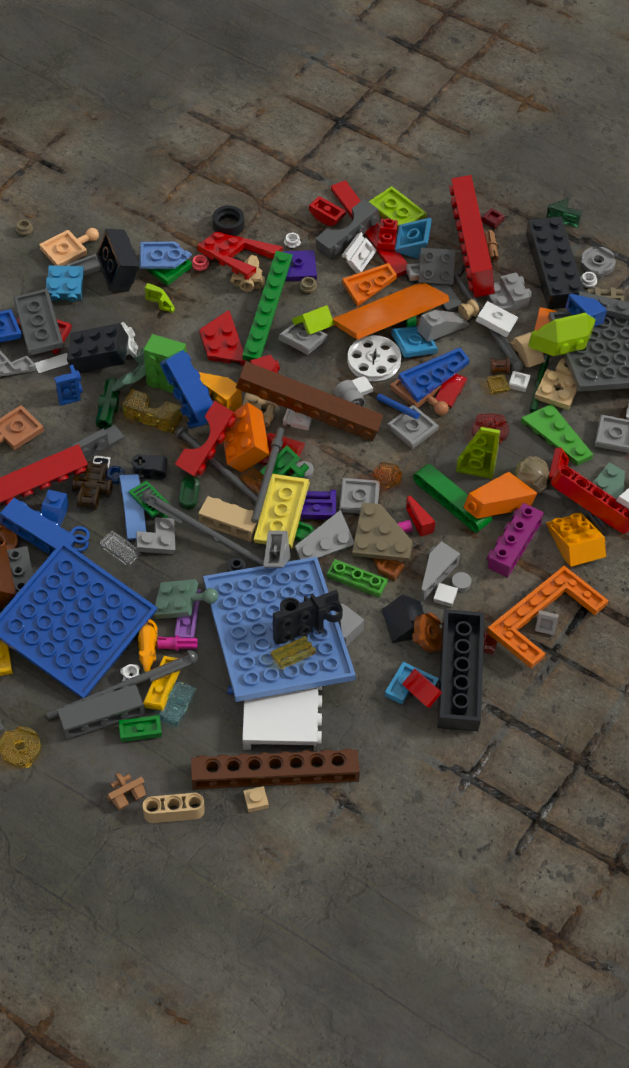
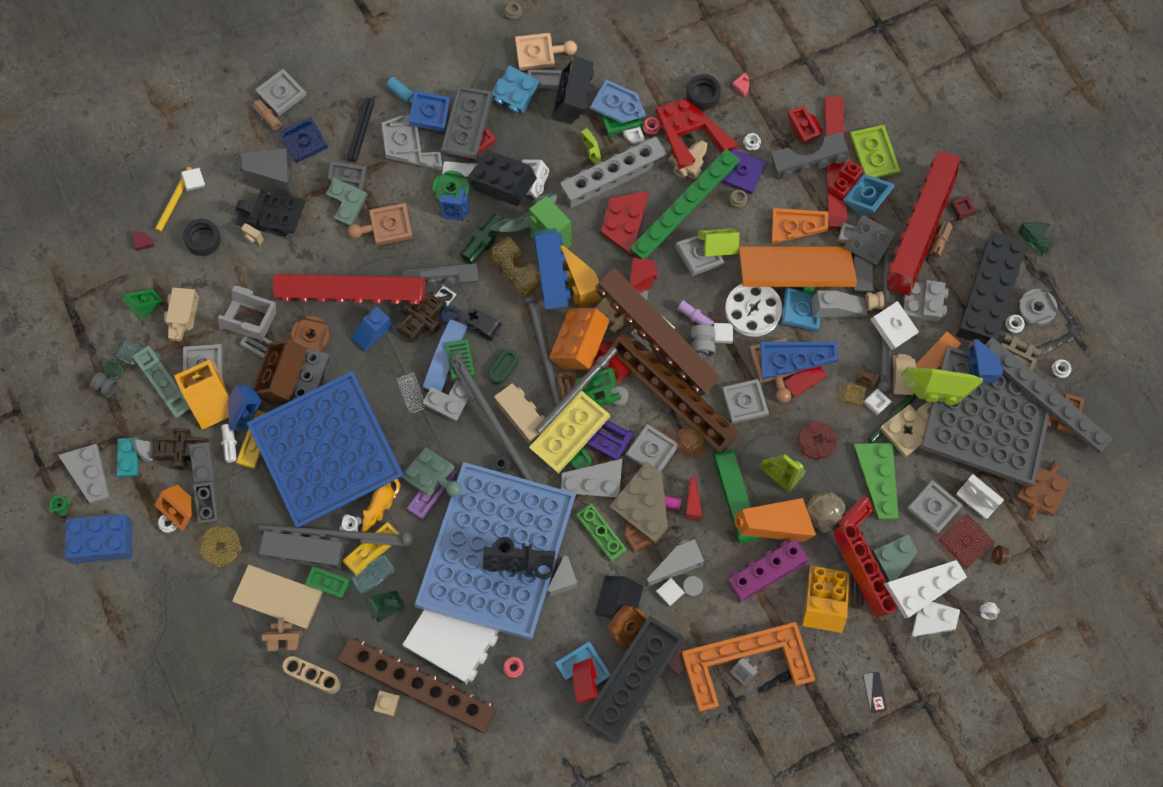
camera: 30 degrees right, 15 degrees up
blue hinge [0,498,90,555] -> none
dark pink axle [157,635,198,651] -> none
red arch [175,401,236,477] -> none
light grey slope [263,531,290,568] -> none
clear yellow tile [271,636,316,669] -> none
white plate [342,232,377,274] -> none
blue bar [377,394,420,419] -> none
none -> tan tile [232,565,323,630]
none -> clear green slope [363,590,405,622]
none -> green plate [433,171,470,203]
none -> coral plate [503,657,524,678]
none -> light grey brick [560,137,667,209]
none -> reddish brown brick [611,332,740,452]
none -> white tile [623,127,645,145]
none -> lavender pin [677,300,714,326]
none -> coral tile [732,73,750,97]

